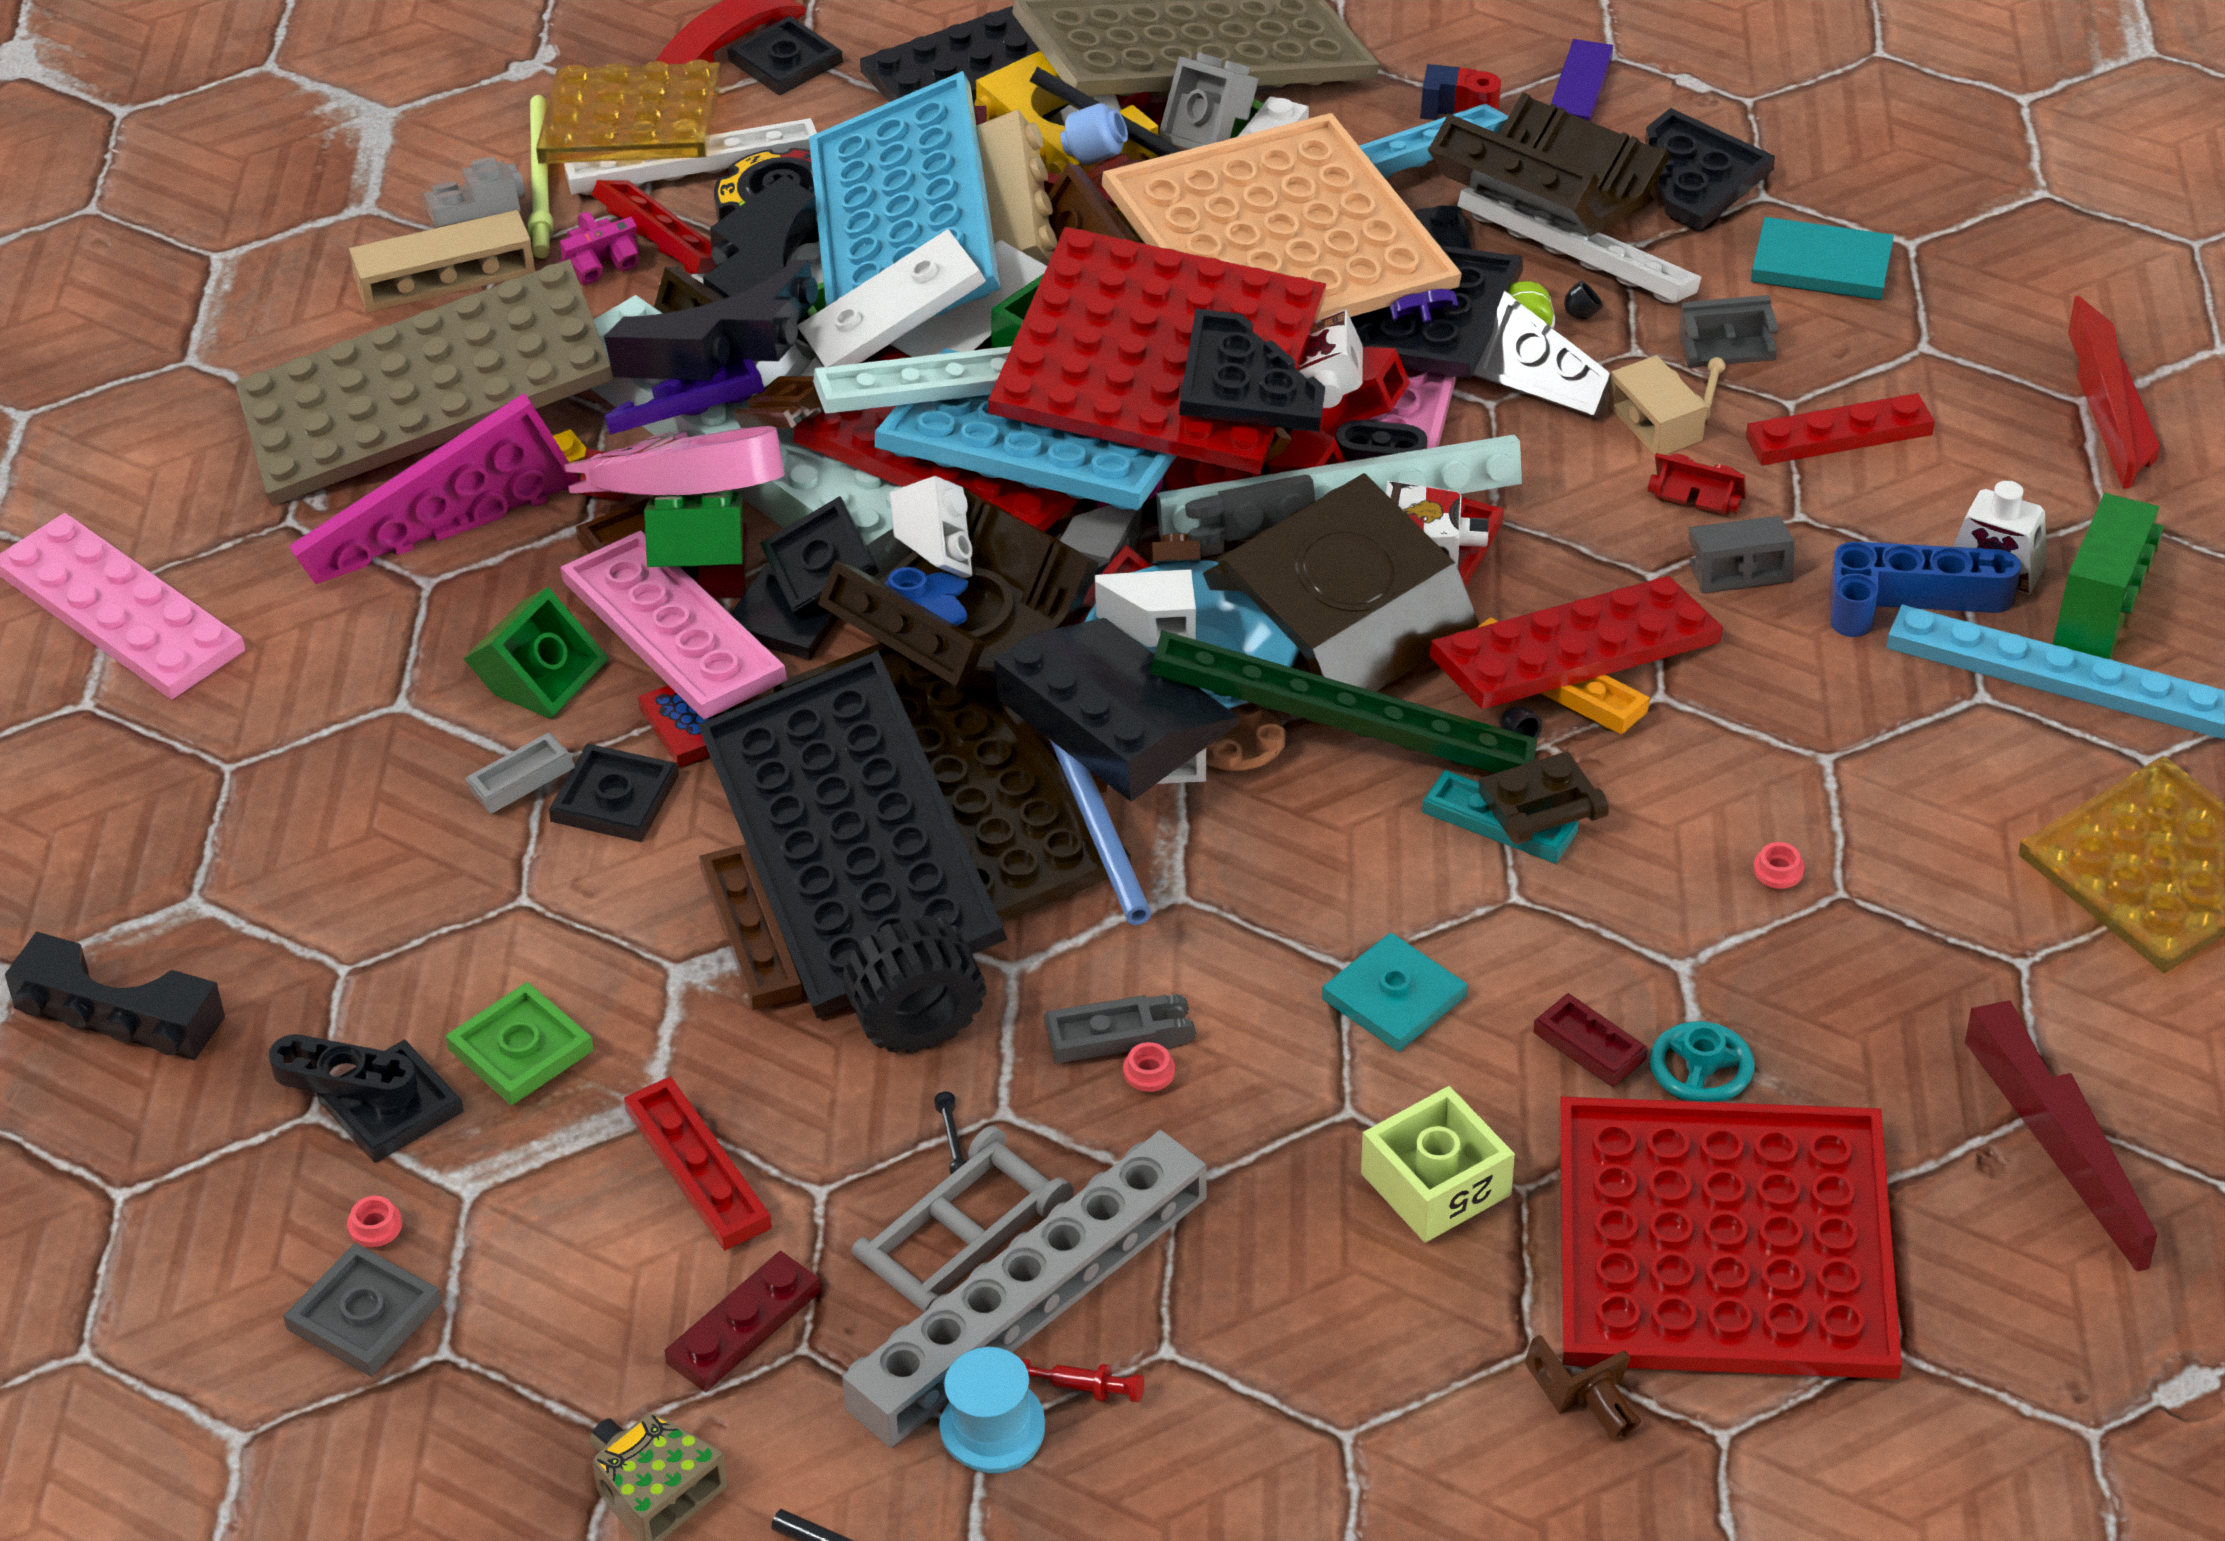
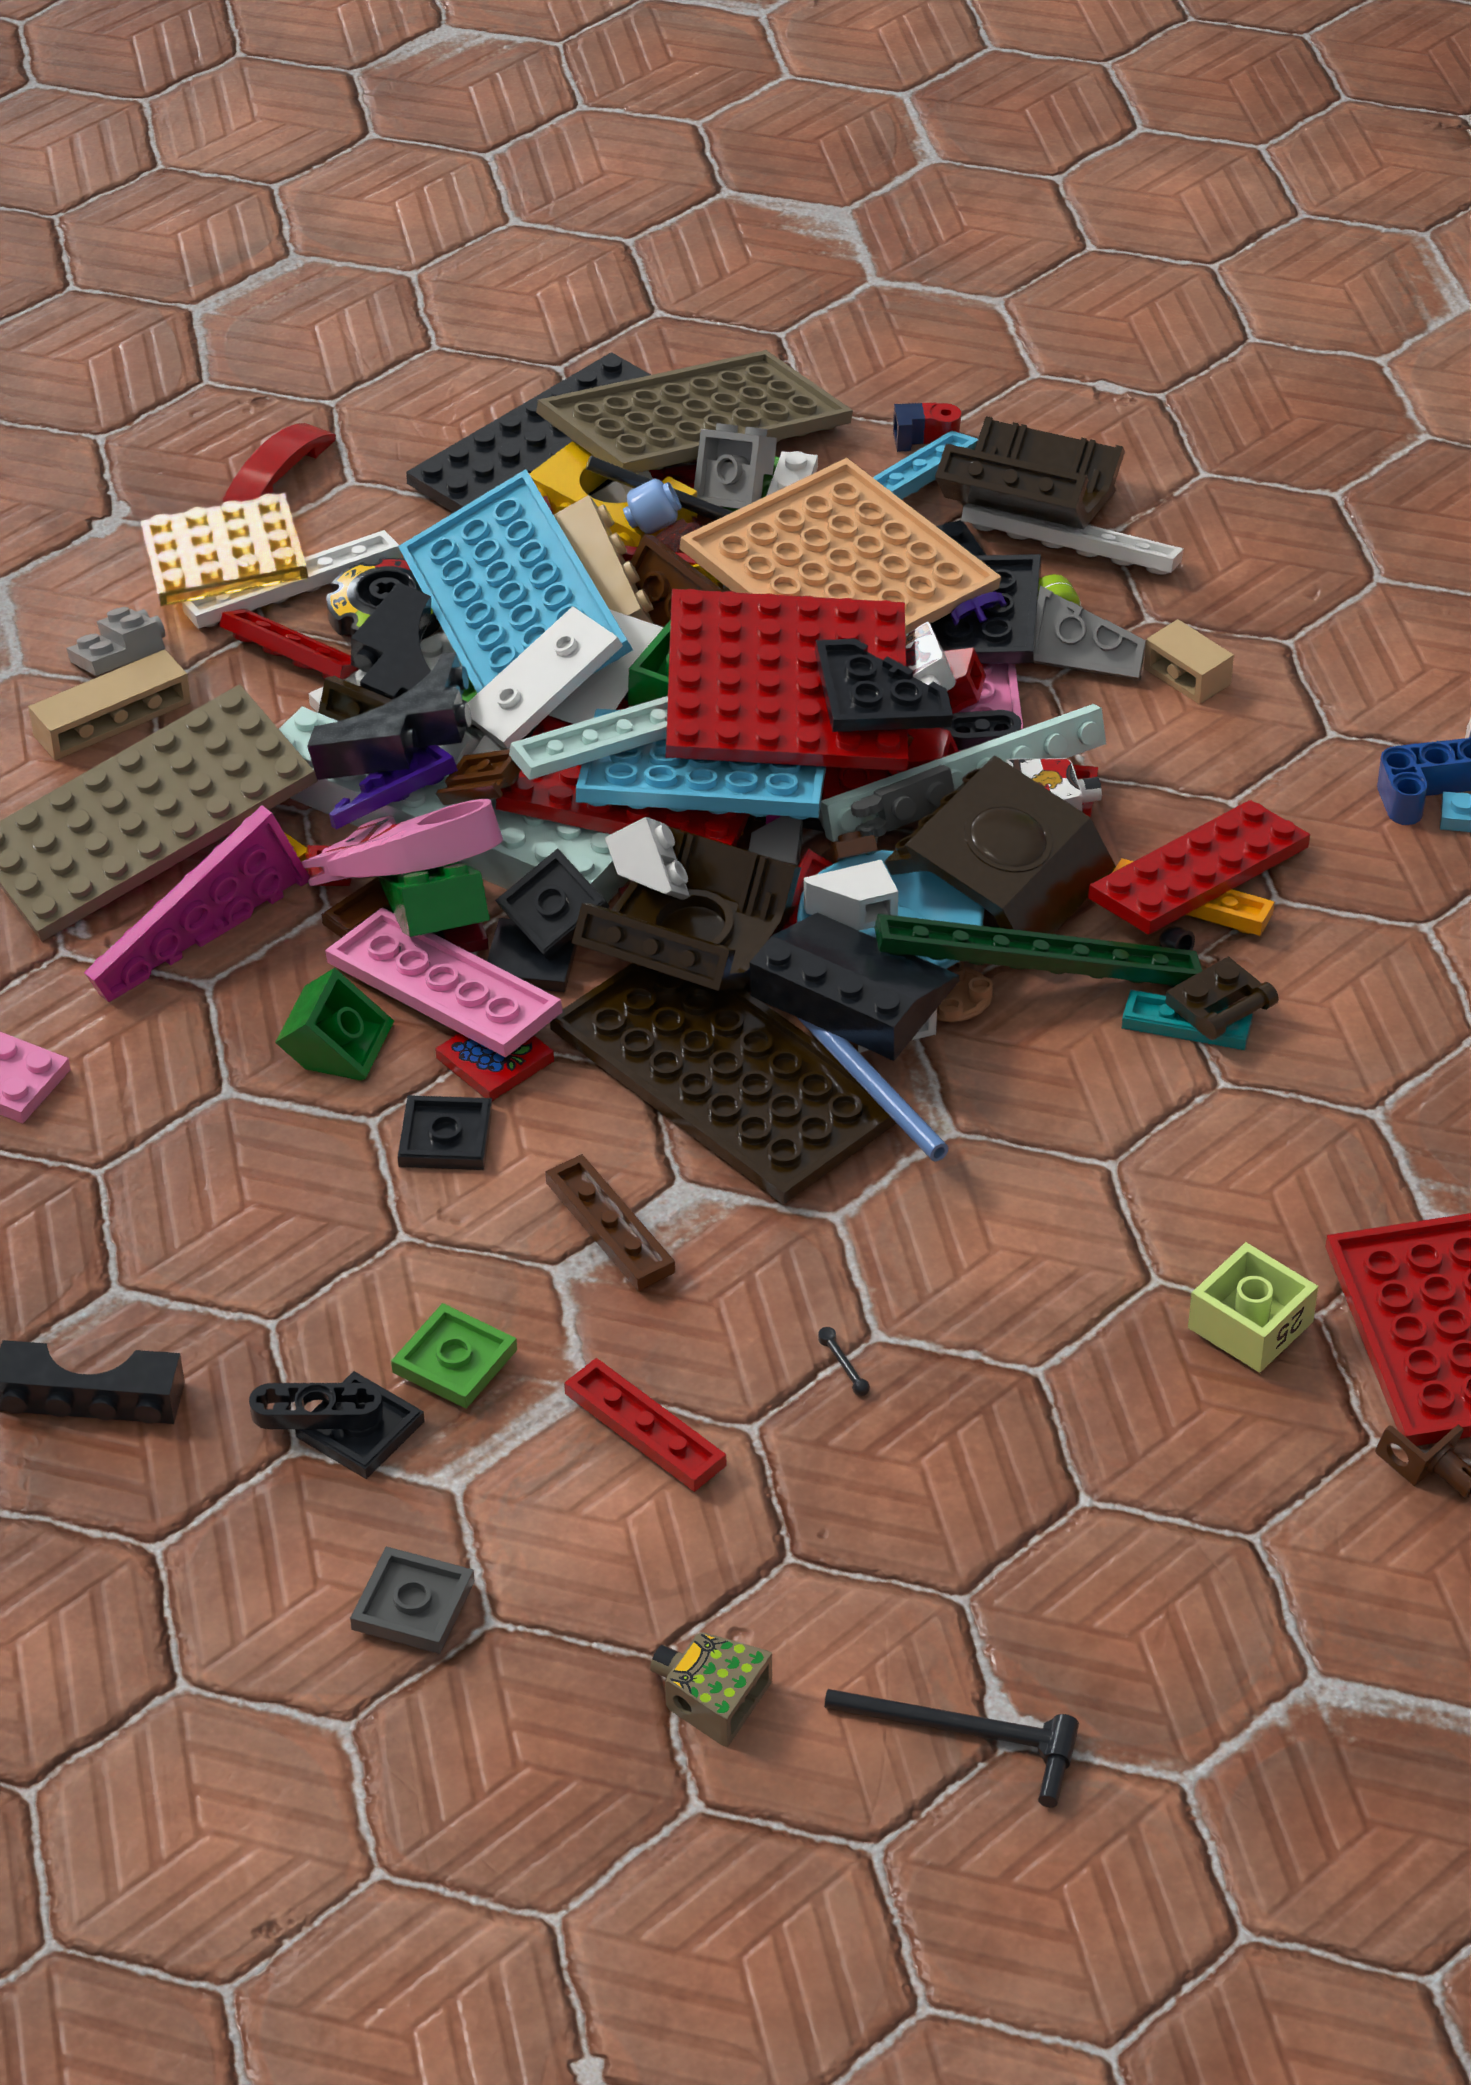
camera: 15 degrees left, 0 degrees up
coral plate [347,1196,402,1247] -> none
light grey tile [465,732,575,814] -> none
yellowish green bar [528,95,554,259] -> none
dark pink hips [559,212,639,286] -> none
dark red plate [664,1250,821,1393] -> none
black plate [698,651,1008,1019] -> none
black tile [727,16,843,96] -> none
light grey brick [842,1129,1207,1448] -> none
black tyre [843,916,986,1053] -> none
light grey piece [851,1125,1074,1312] -> none
blue plate [885,567,968,626] -> none
medium azure piece [939,1347,1045,1474] -> none
red piece [1021,1359,1144,1403] -> none
dark grey hinge [1044,993,1197,1064] -> none
coral plate [1123,1042,1175,1092] -> none
teal plate [1322,932,1468,1052] -> none
dark red plate [1533,993,1648,1088] -> none
dark purple tile [1551,39,1613,122] -> none
black hinge [1564,280,1603,319] -> none
black plate [1645,108,1775,231] -> none
red hinge [1648,453,1747,516] -> none
teal piece [1649,1021,1755,1102] -> none
dark grey hinge [1678,295,1778,368] -> none
dark grey hinge [1689,516,1794,593] -> none
tan hinge [1703,357,1725,422] -> none
red plate [1746,393,1935,466] -> none
teal tile [1751,217,1894,300] -> none
coral plate [1753,842,1805,889] -> none

